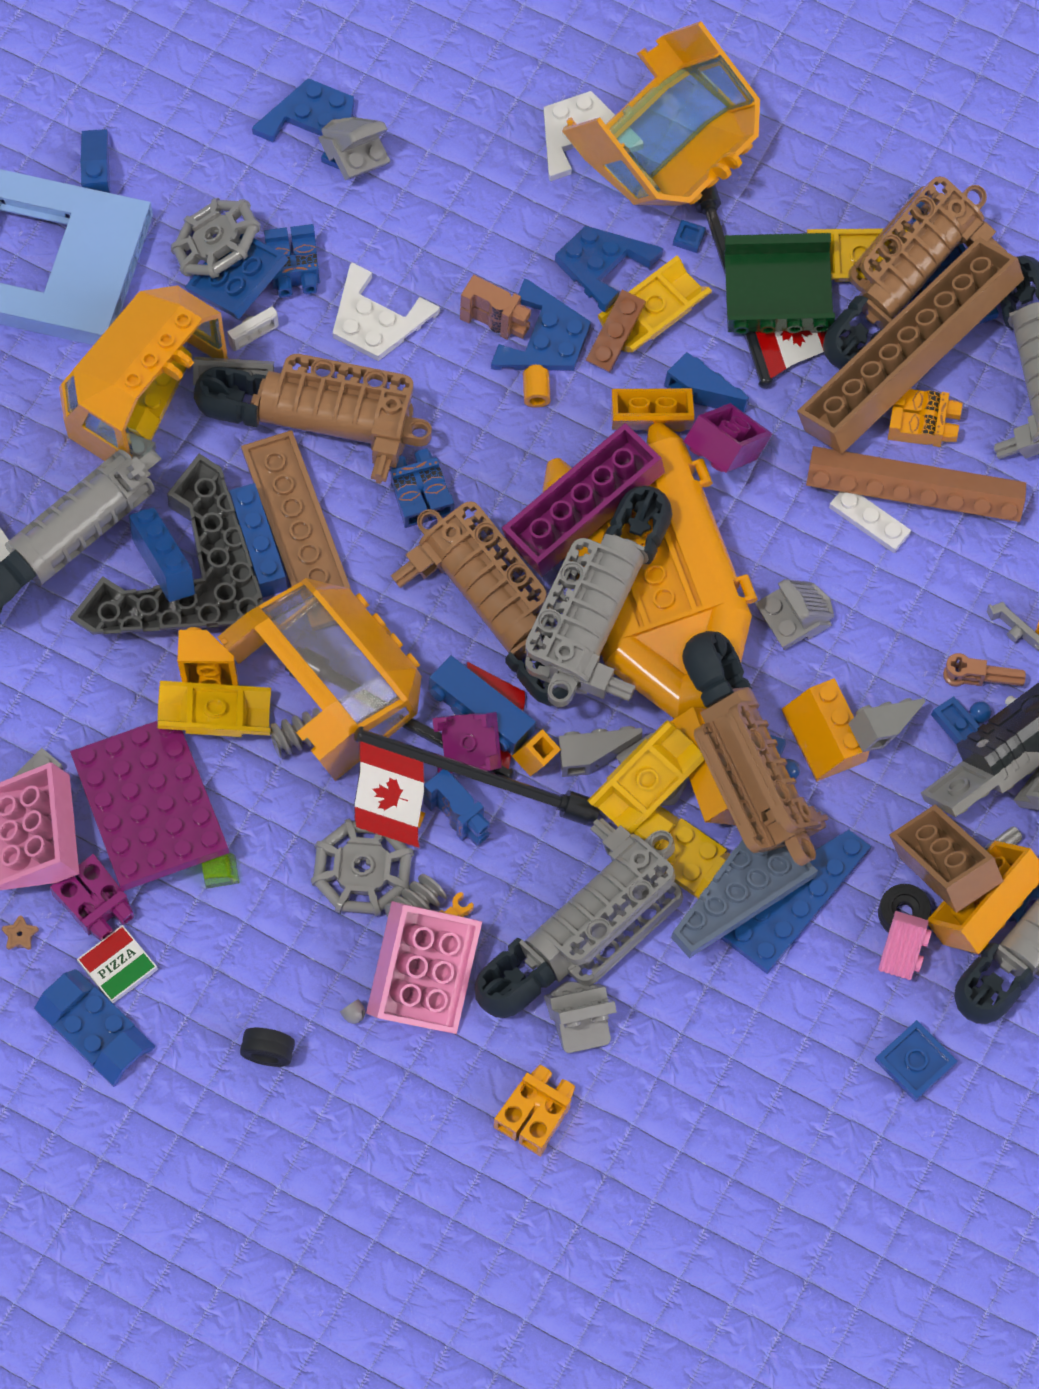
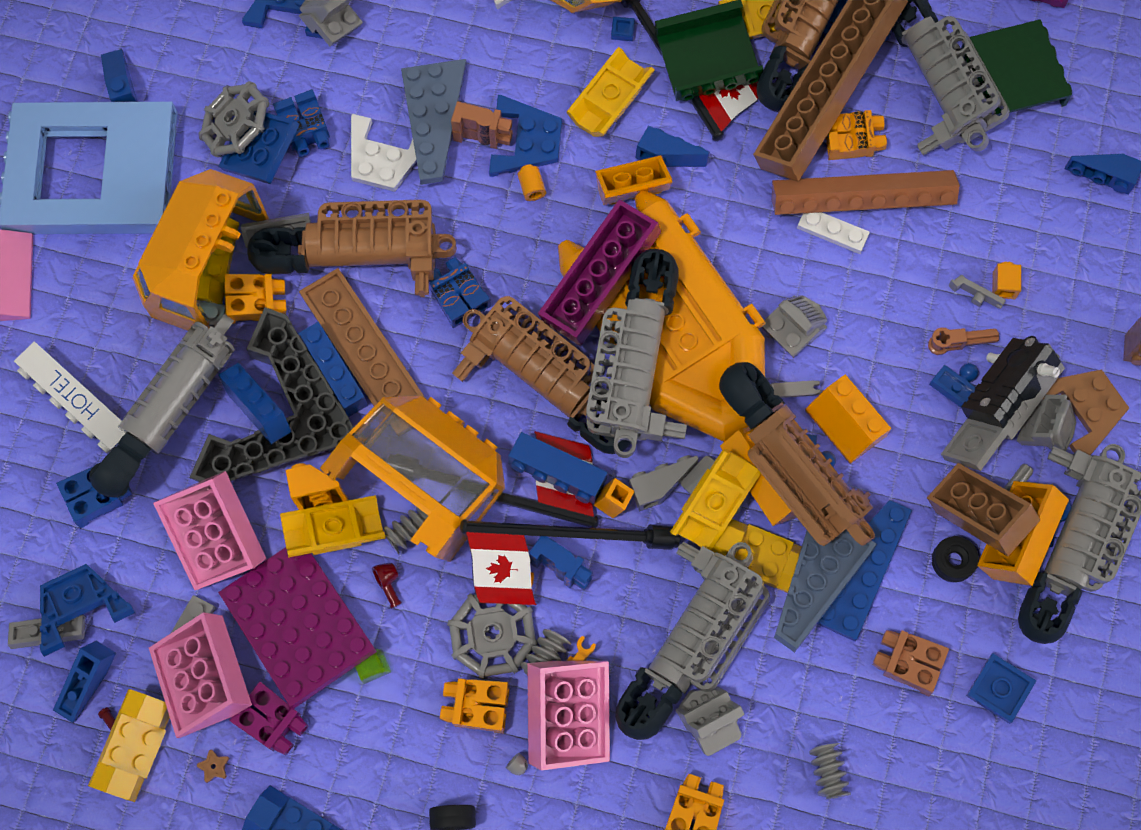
camera: 10 degrees left, 5 degrees up
tile [77,925,158,1004] -> none
white plate [227,306,279,351] -> none
magenta panel [433,712,502,773] -> none
blue wing [555,226,663,312] -> none
dark orange plate [586,289,646,373] -> none
magenta brick [683,403,773,473] -> none
light grey slope [848,698,926,752] -> none
bright pink brick [878,911,932,980] -> none
none -> bright pink slope [153,471,267,590]
none -> light orange hips [224,274,286,324]
none -> dark red bar [372,563,402,609]
none -> sand blue wing [401,59,467,185]
none -> light orange hips [440,678,510,734]
none -> light grey piece [771,380,821,398]
none -> light grey piece [809,743,851,799]
none -> nougat hips [872,630,949,697]

